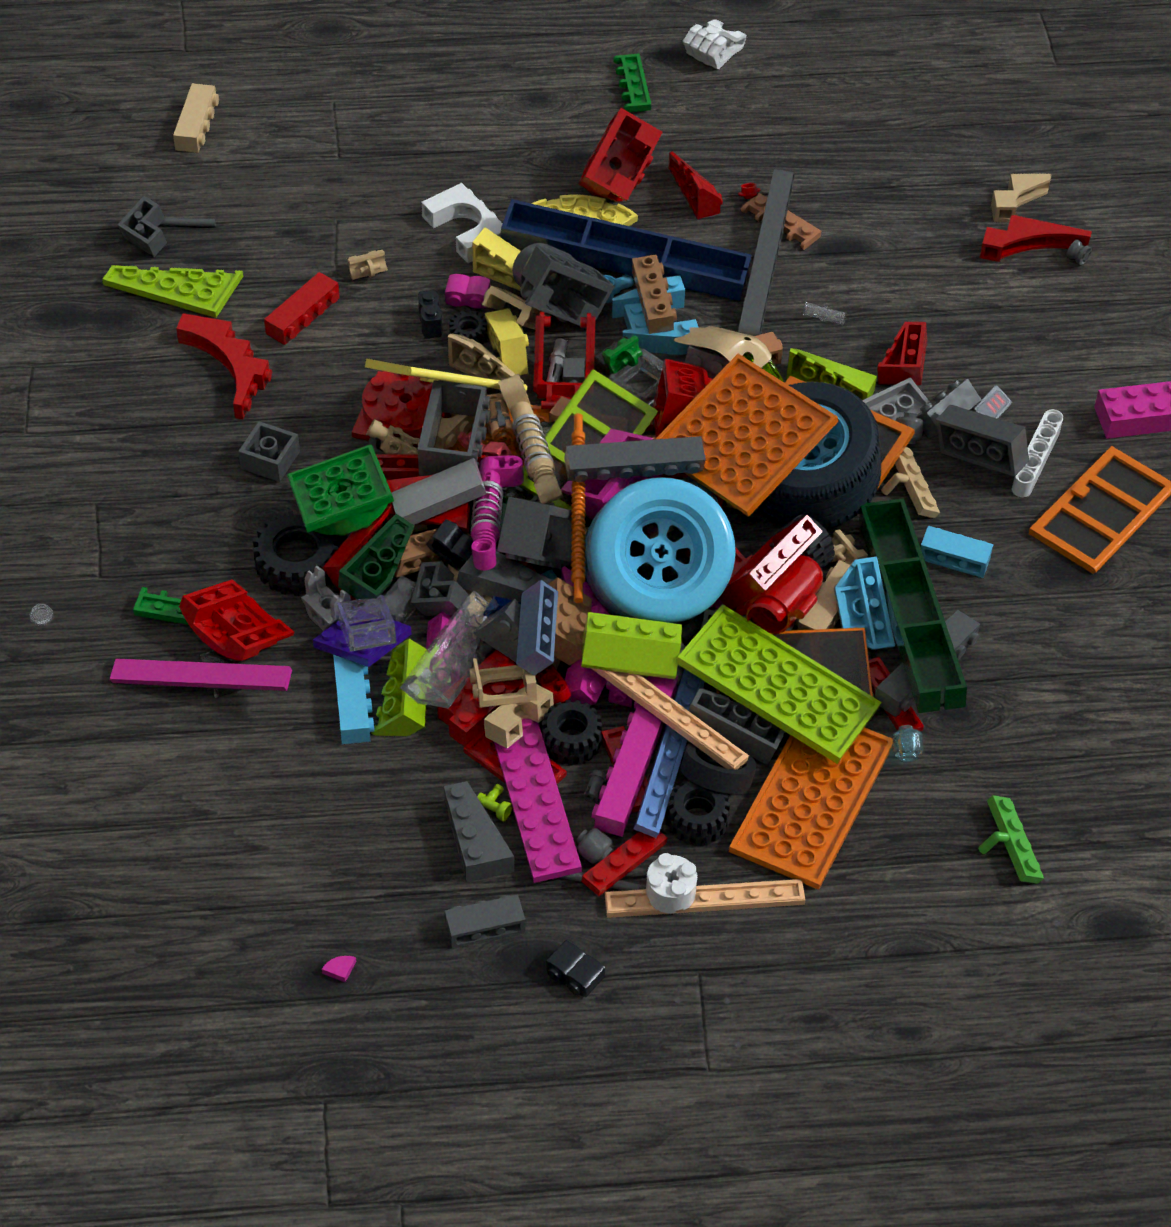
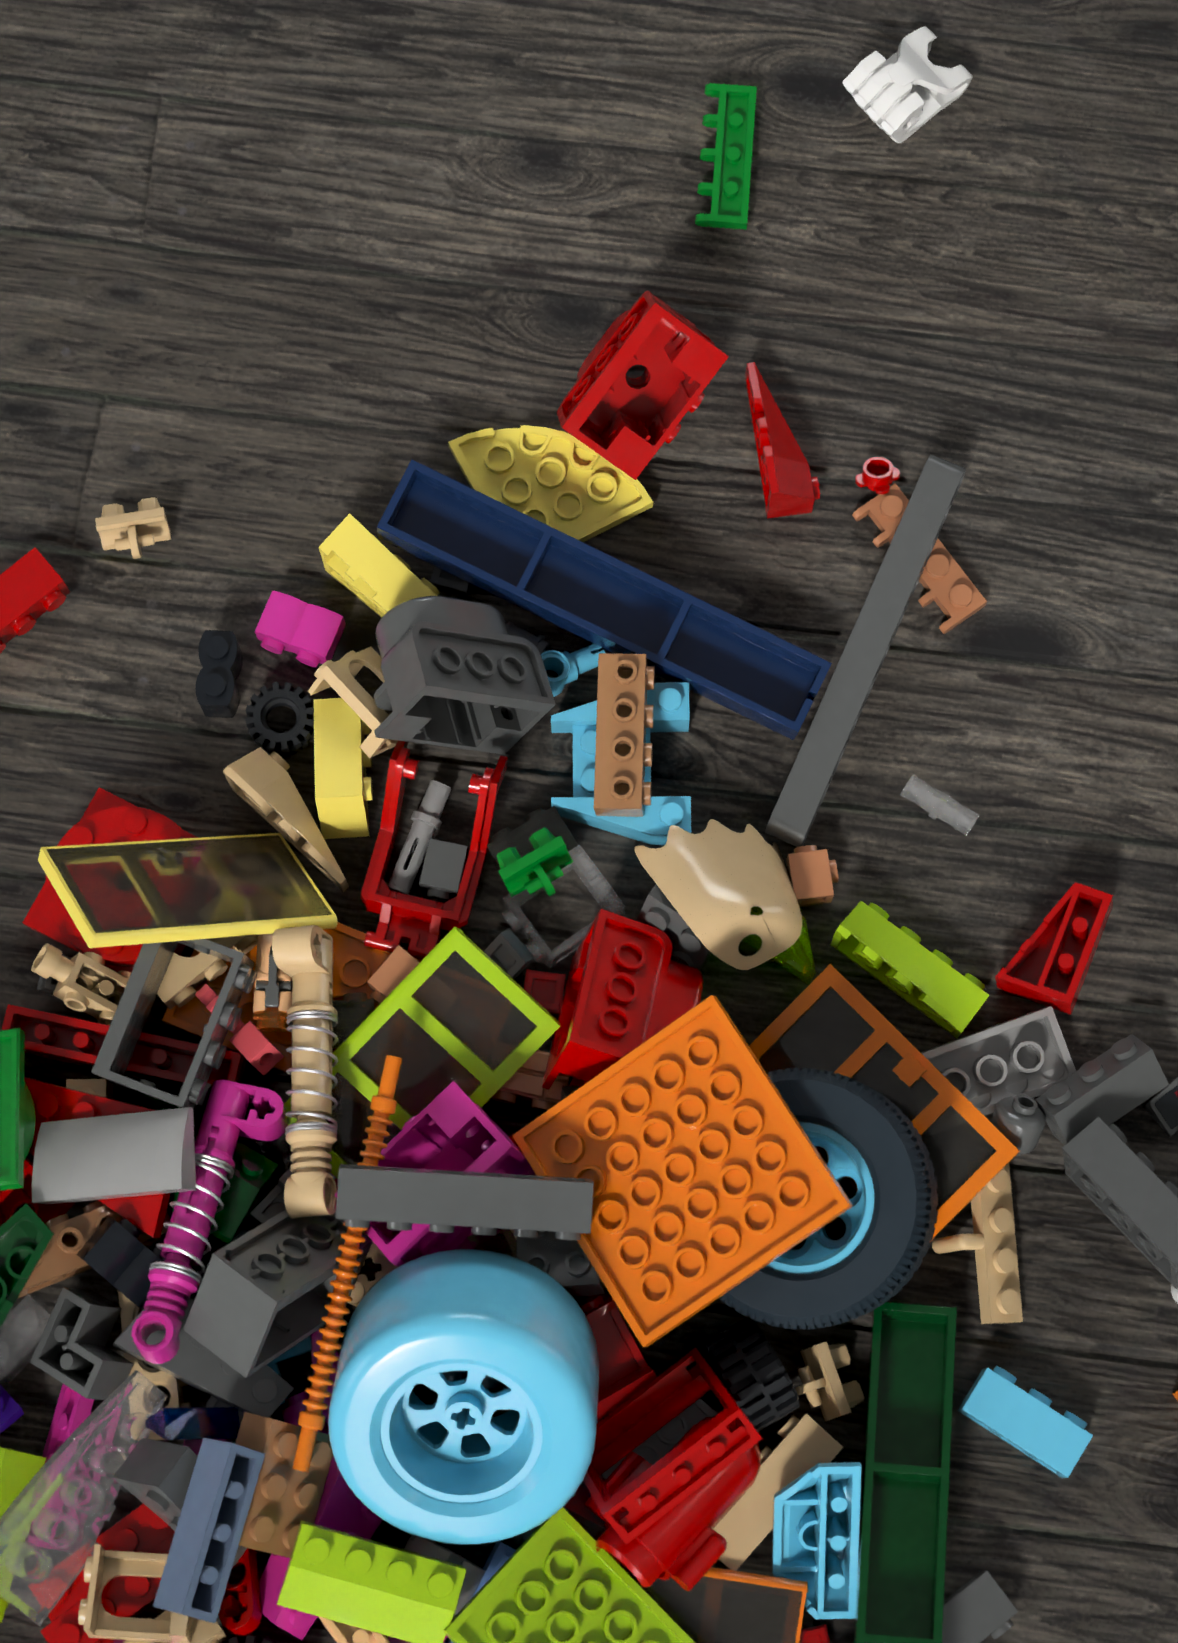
camera: 15 degrees right, 25 degrees up
white arch [422,183,503,263] -> none

